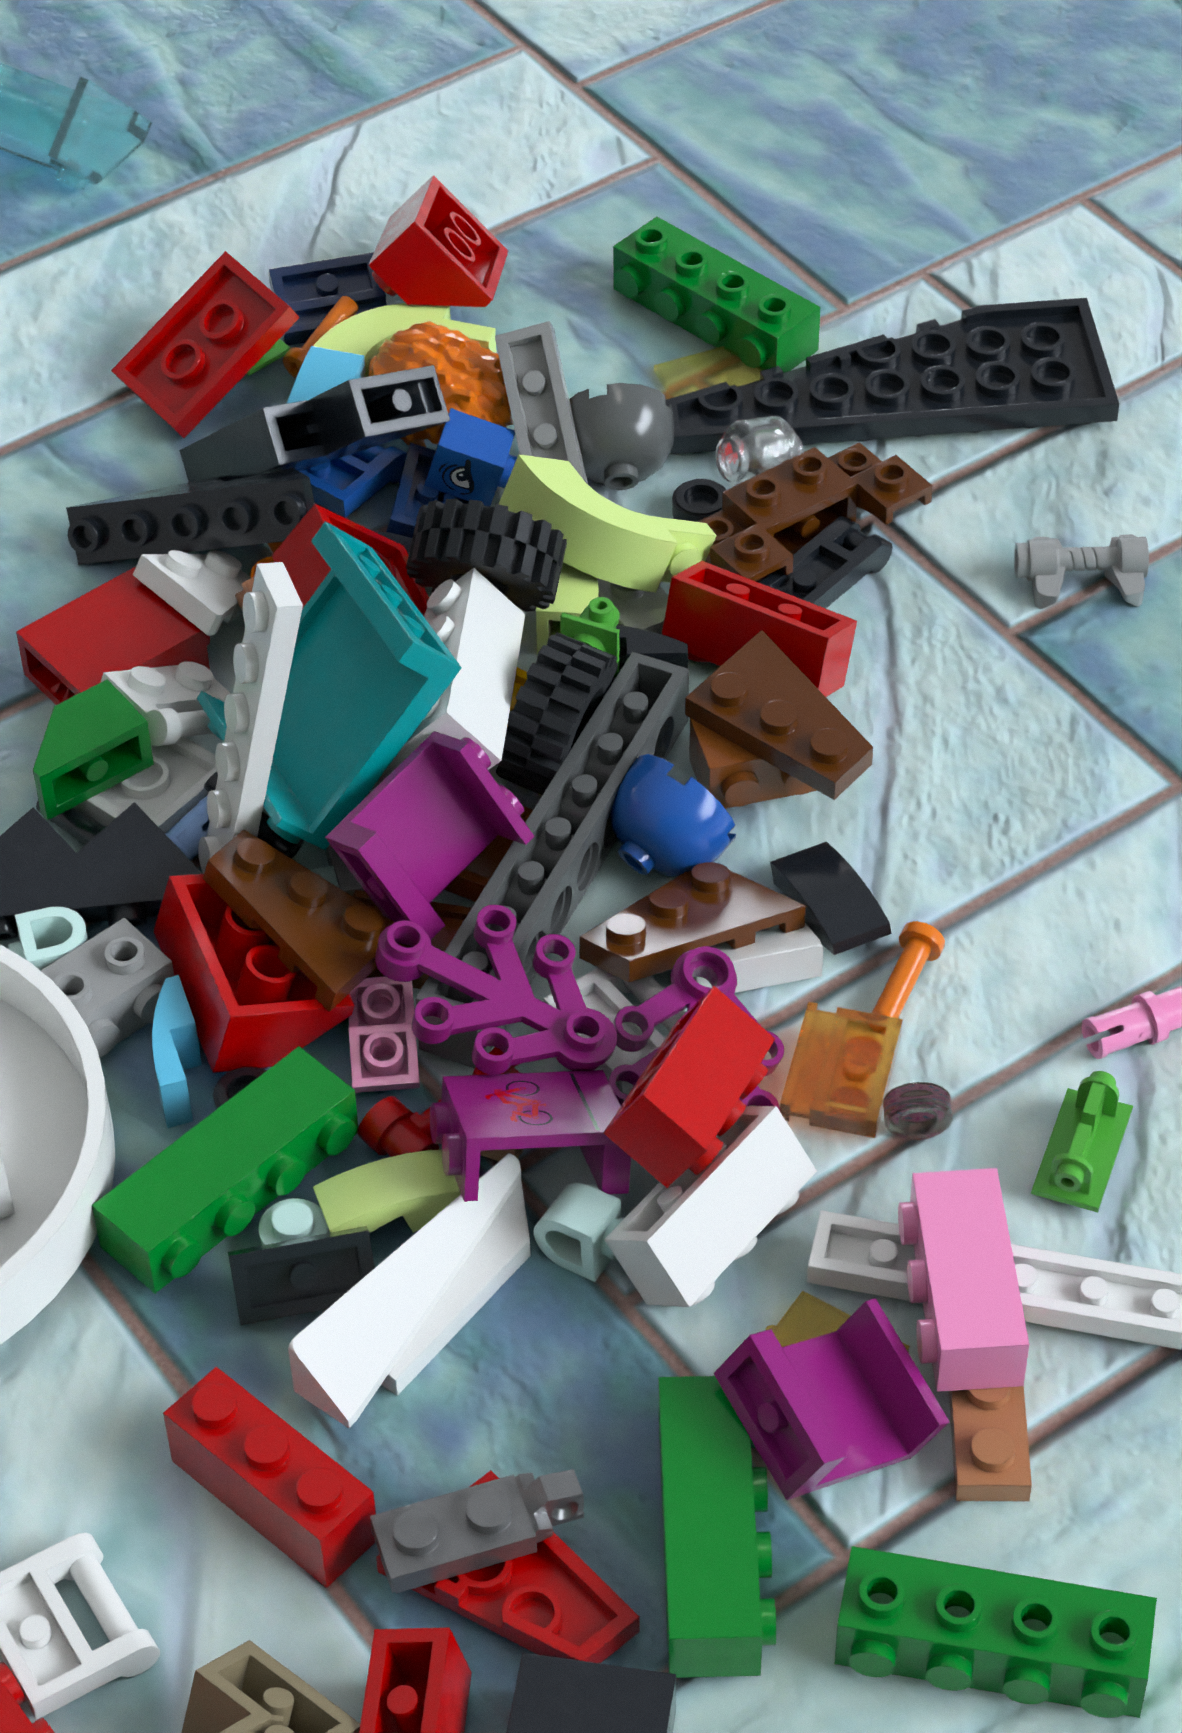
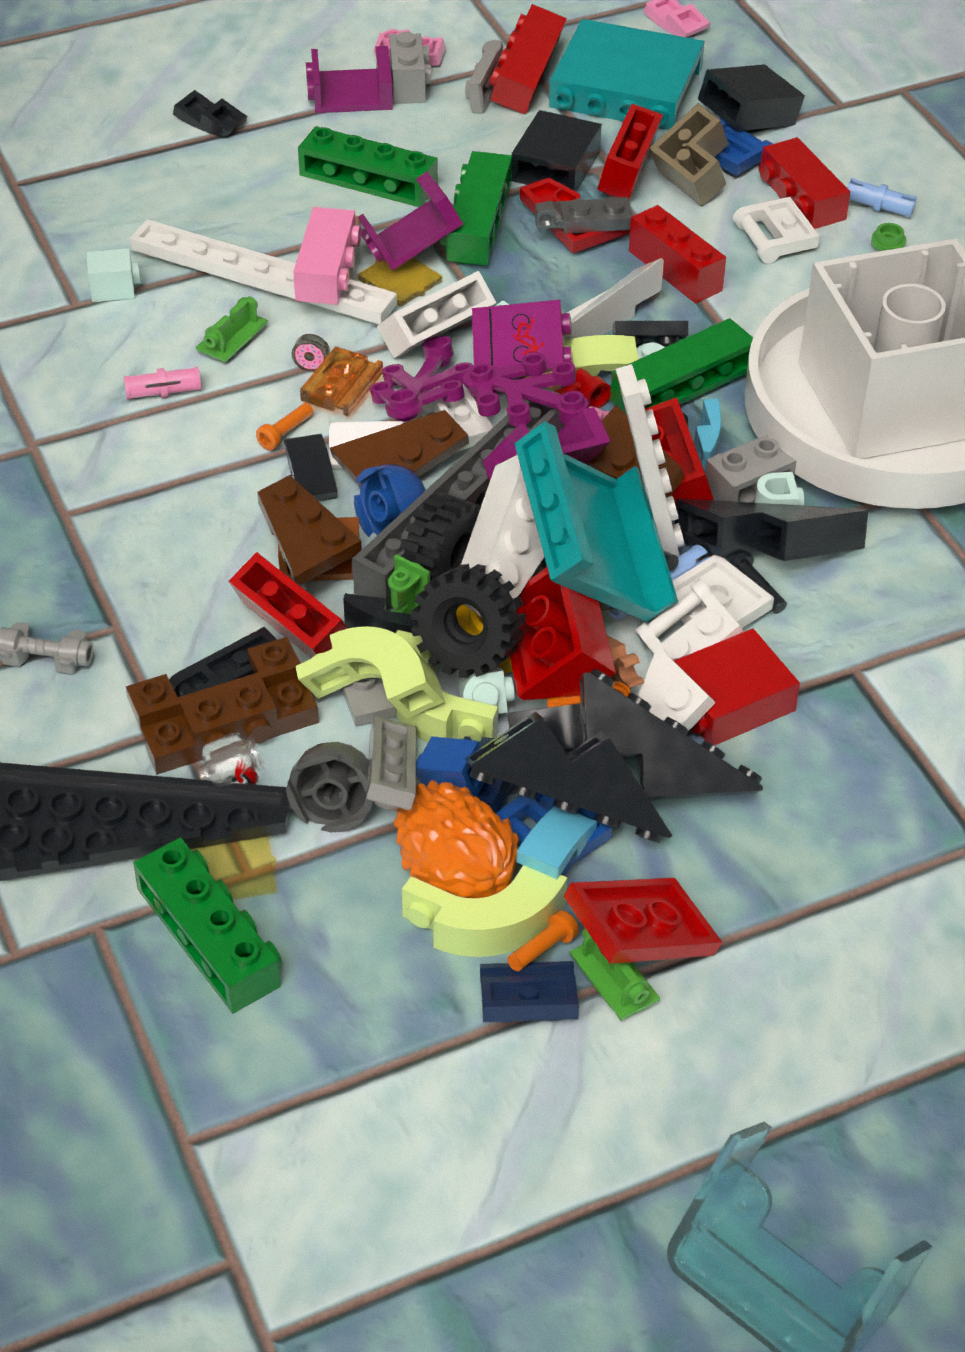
camera: 170 degrees left, 0 degrees up
green slope [33,679,154,821] -> none
red slope [368,175,509,307] -> none
red brick [603,986,775,1188] -> none
black tile [672,479,727,522] -> none

